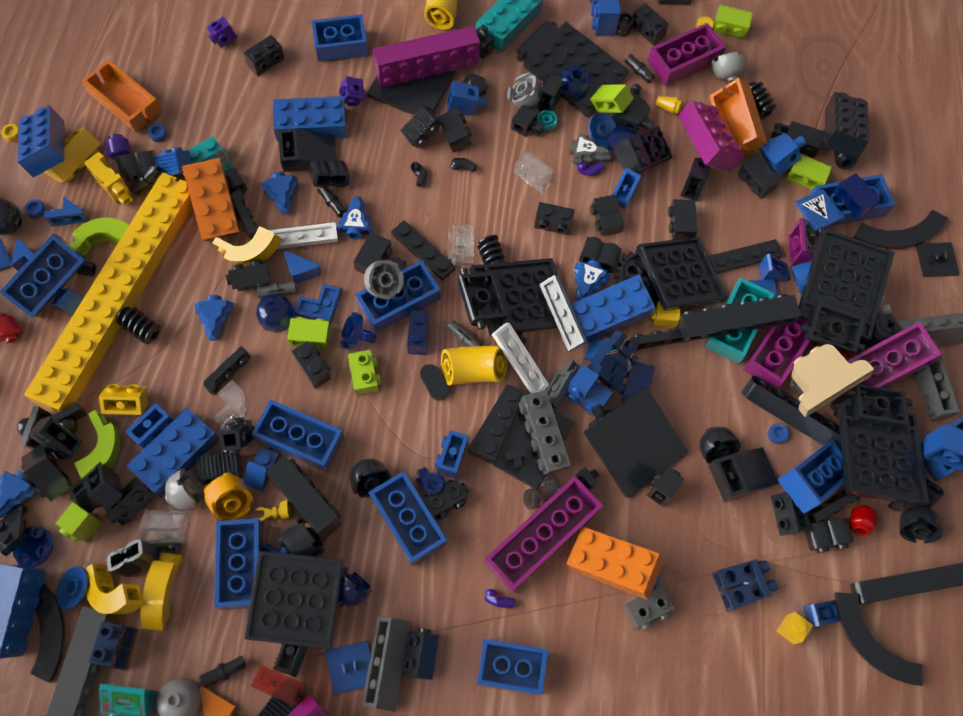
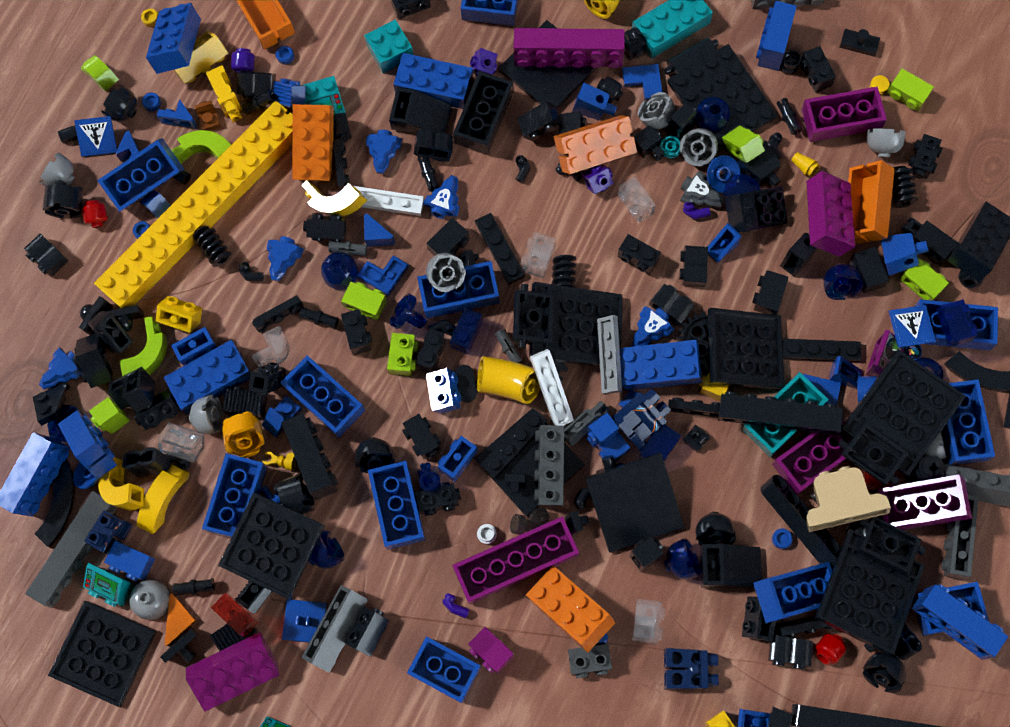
camera: 30 degrees right, 5 degrees up
none -> blue piece [58,410,117,479]
none -> blue brick [104,541,155,582]
none -> blue tile [132,221,150,239]
none -> dark orange bracket [194,101,221,131]
none -> black arm [239,262,264,282]
none -> black pin [299,306,339,329]
none -> teal brick [364,19,414,73]
none -> black brick [402,414,441,460]
none -> black brick [417,329,446,373]
none -> brick [426,368,461,414]
none -> black arm [428,320,456,335]
none -> black brick [453,71,514,154]
none -> magenta brick [468,627,515,674]
none -> white plate [477,524,497,544]
none -> orange piece [554,115,637,174]
none -> black arm [574,487,591,510]
none -> dark purple brick [581,164,614,194]
none -> blue tile [622,64,662,101]
none -> clear brick [632,599,665,645]
none -> clear blue cylinder [664,538,701,580]
none -> light grey cylinder [680,128,718,166]
none -> black tile [683,425,711,453]
none -> clear blue cylinder [823,264,863,300]
none -> black brick [908,134,943,179]
none -> blue brick [942,380,995,465]

